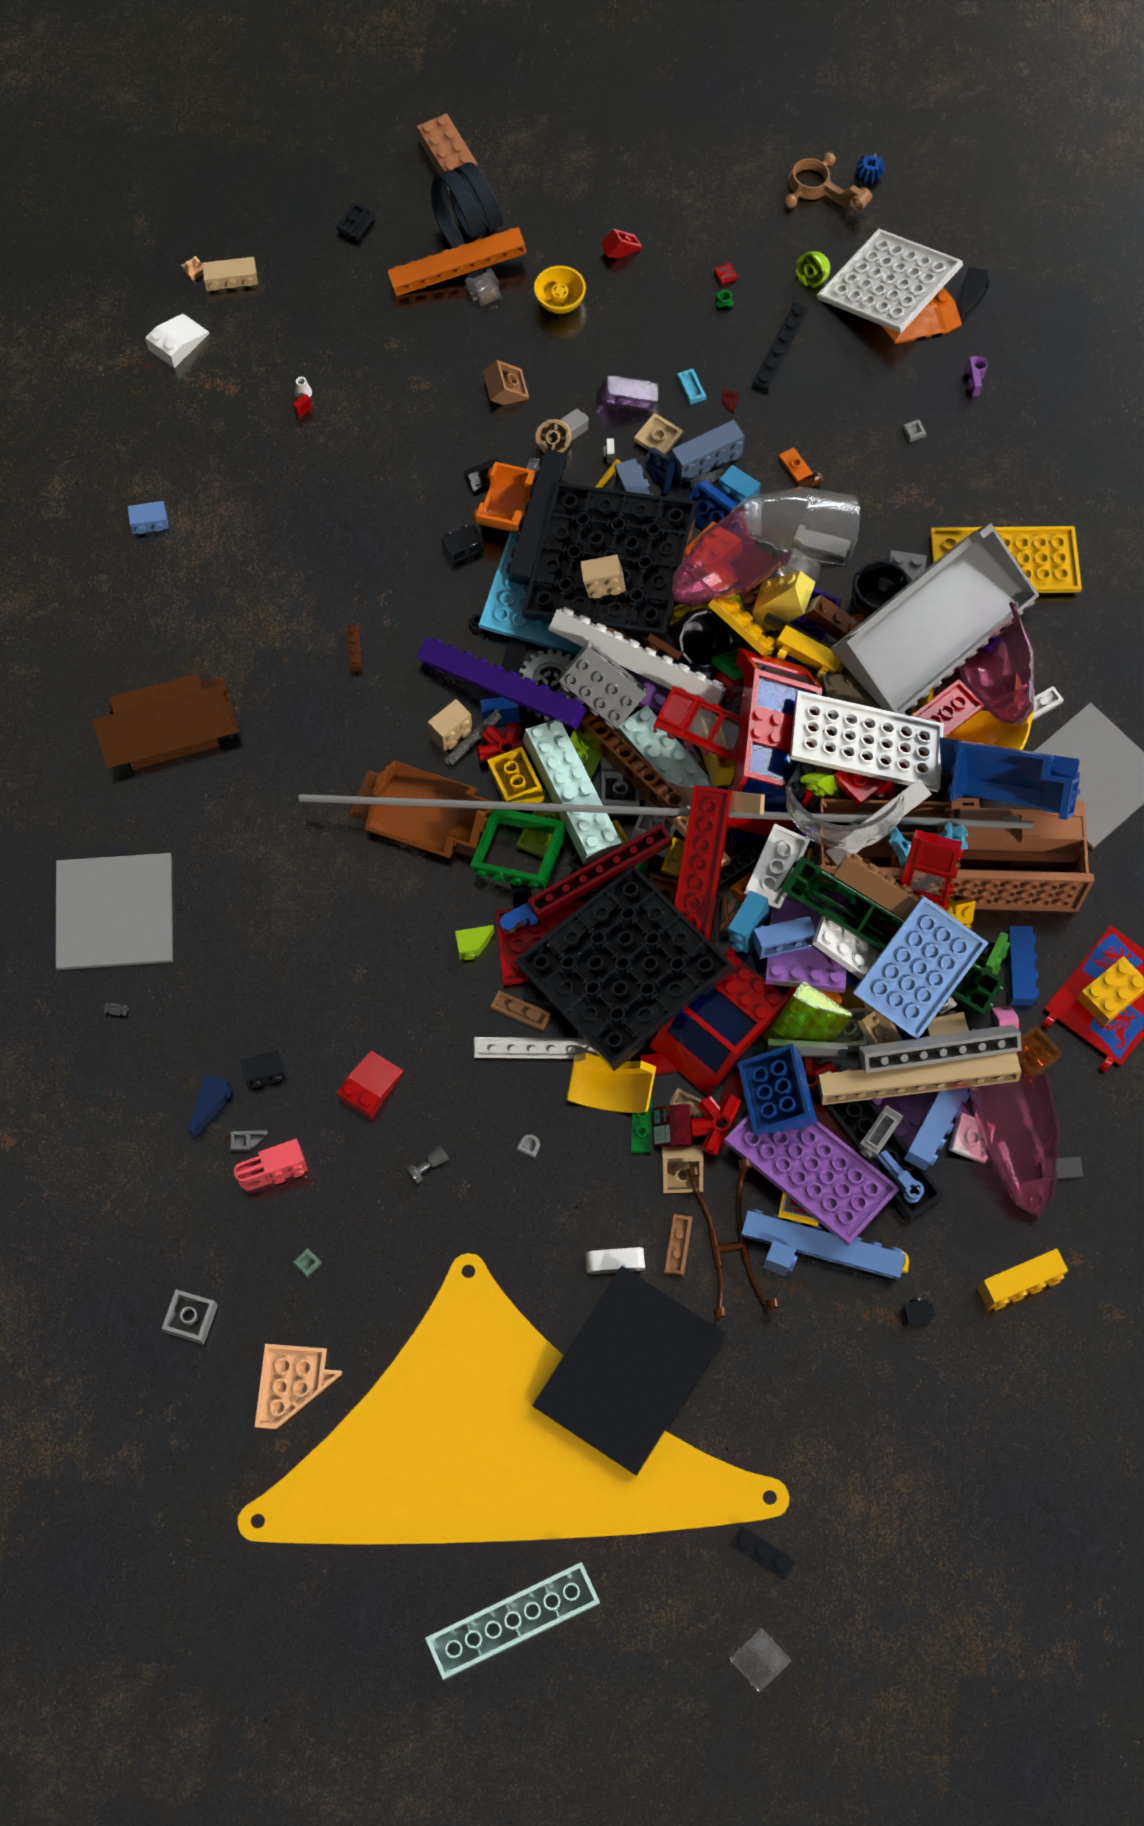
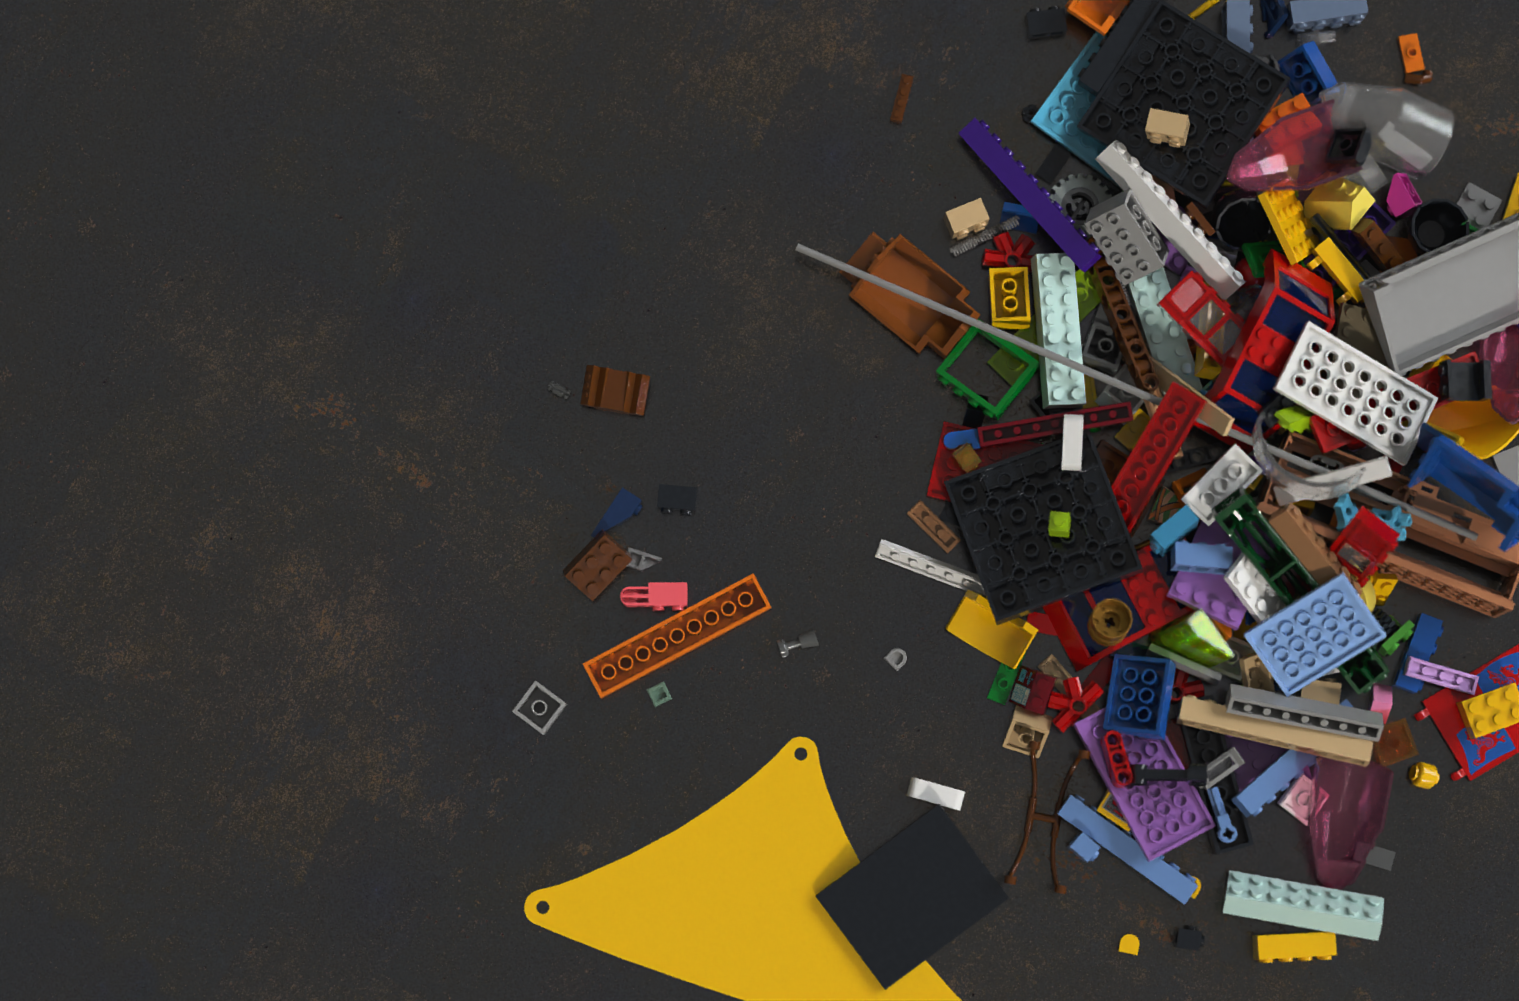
camera: 15 degrees right, 15 degrees up
light grey tile [56,853,173,970] -> none
reddish brown panel [92,673,239,770] -> none
light nougat wing [255,1344,342,1430] -> none
red slope [336,1051,404,1120] -> none
lime slope [455,925,494,960] -> none
medium nougat tile [663,1214,693,1277] -> none
dark azure brick [718,465,761,507] -> none
none -> reddish brown brick [563,529,632,601]
none -> reddish brown slope [580,365,650,416]
none -> orange brick [583,573,772,699]
none -> clear yellow bracket [952,442,982,473]
none -> lime brick [1048,511,1071,538]
none -> white beam [1062,414,1084,471]
none -> pearl gold wheel [1087,598,1133,646]
none -> red beam [1101,731,1132,788]
none -> yellow tile [1118,934,1139,955]
none -> black piece [1130,764,1207,787]
none -> light aqua brick [1223,870,1384,941]
none -> black slope [1324,127,1372,168]
none -> dark pink slope [1386,173,1422,218]
none -> lavender tile [1403,656,1479,695]
none -> yellow head [1409,762,1439,789]
none -> black panel [1438,359,1492,401]

